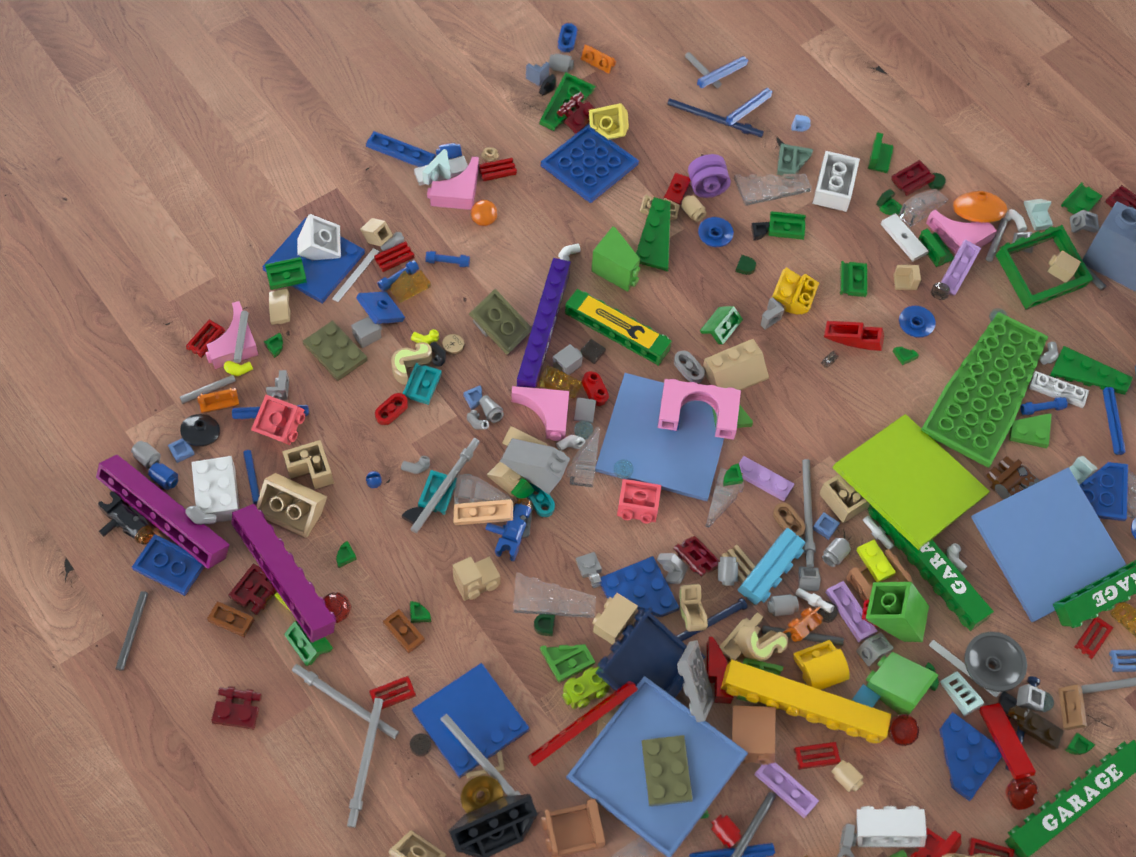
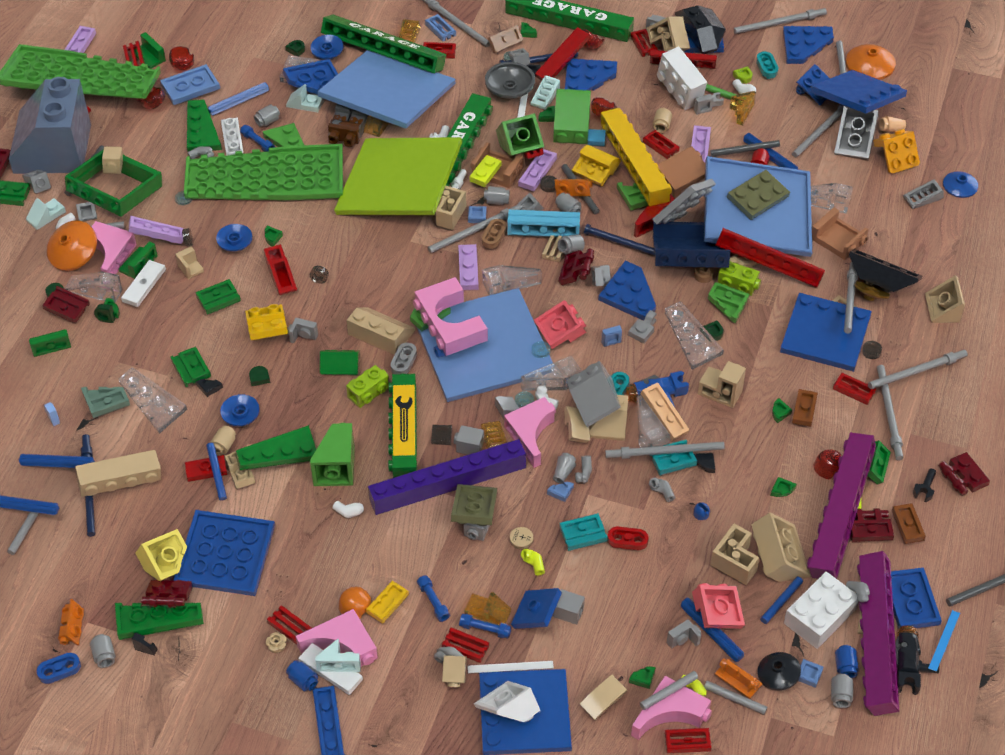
camera: 120 degrees left, 10 degrees down
green plate [265,257,307,290] -> none
olive plate [303,320,368,381] -> none
tan animal [391,342,432,384] -> none
black arm [430,341,447,367] -> none
green tile [511,478,535,499] -> none
sand blue panel [526,62,550,86] -> none
red plate [582,371,609,406] -> none
tan brick [592,593,638,645] -> none
tan animal [679,584,708,632] -> none
medium lavender wheel [688,154,731,198] -> none
tan hinge [720,612,764,661] -> none
green tile [723,463,743,486] -> none
tan animal [737,626,788,661] -> none
white bar [796,588,834,613] -> none
white brick [812,151,860,212] -> none
light grey bracket [856,632,894,666] -> none
dark brown hinge [1007,705,1064,750] -> none
none -> tan brick [75,450,161,497]
none -> blue bar [206,443,227,500]
none -> light grey brick [254,104,280,127]
none -> lime brick [346,365,389,408]
none -> yellow plate [366,580,409,624]
none -> medium blue tile [601,325,622,347]
none -> black bar [913,468,936,502]
none -> dark azure sticker [928,610,960,671]

